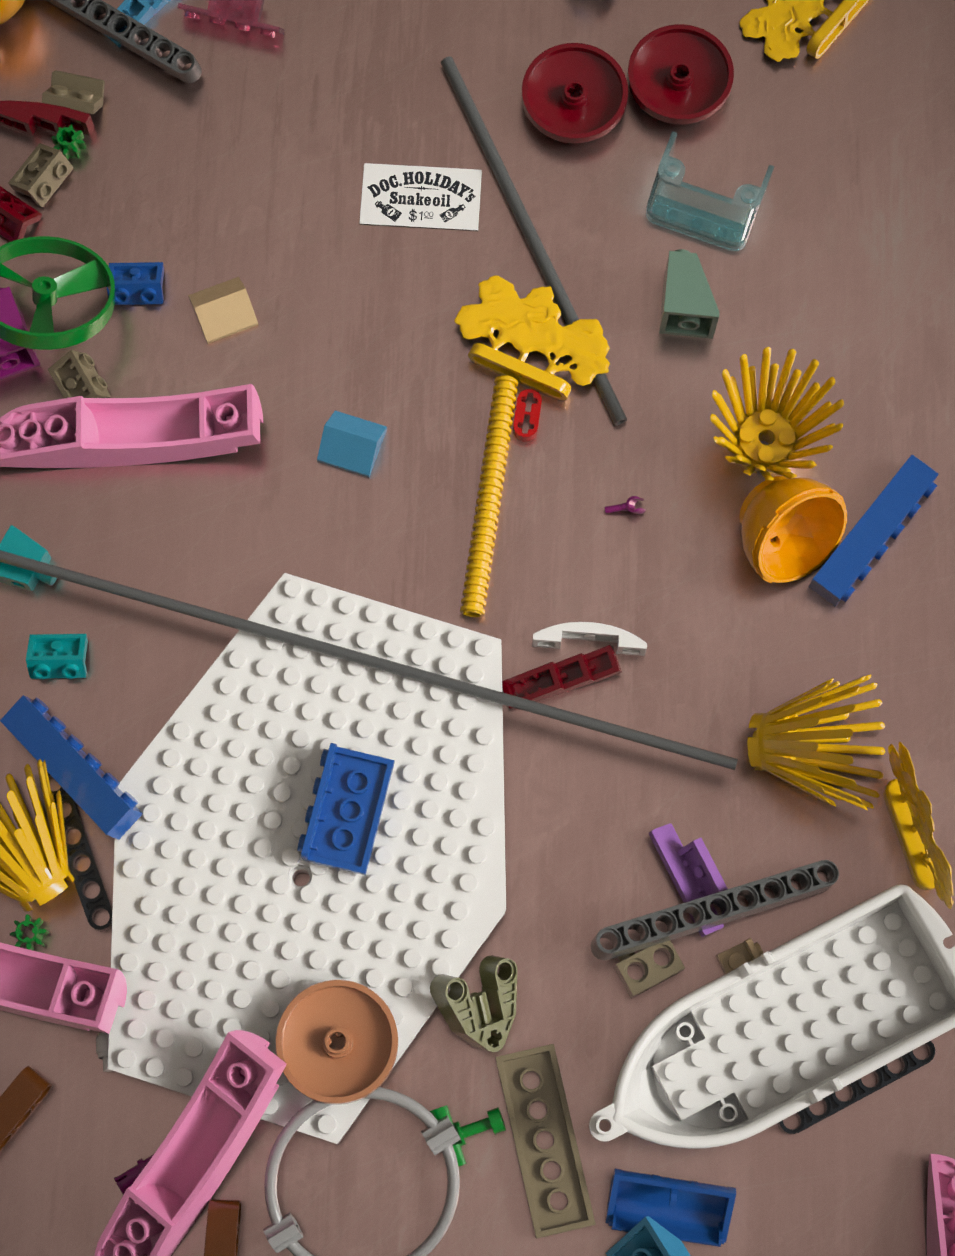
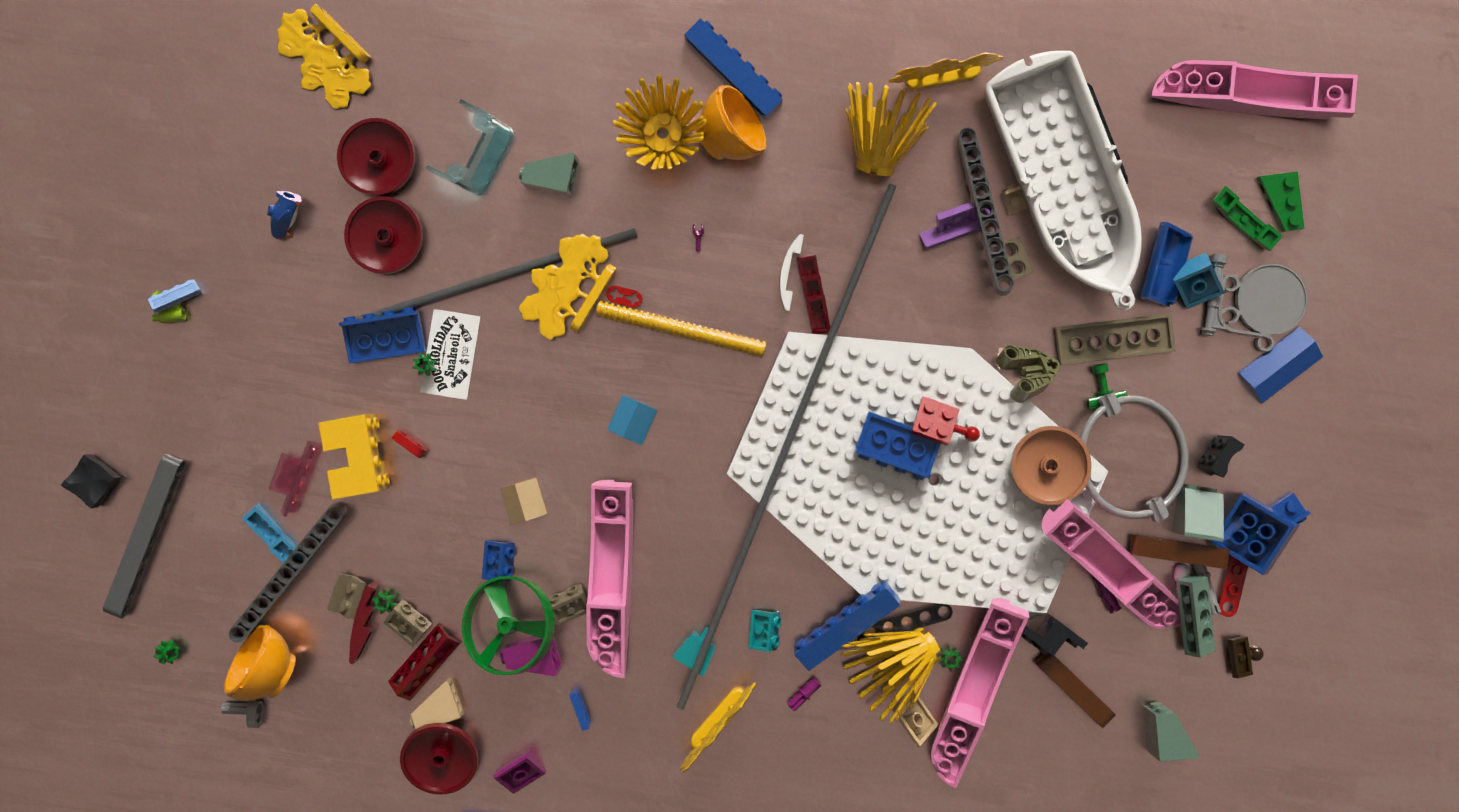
camera: 85 degrees left, 15 degrees up
none -> yellow piece [318,414,390,500]
none -> blue bracket [339,307,426,364]
none -> red beam [392,429,427,458]
none -> green gear [412,353,437,376]
none -> plate [911,396,980,446]
none -> black bracket [1021,614,1088,656]

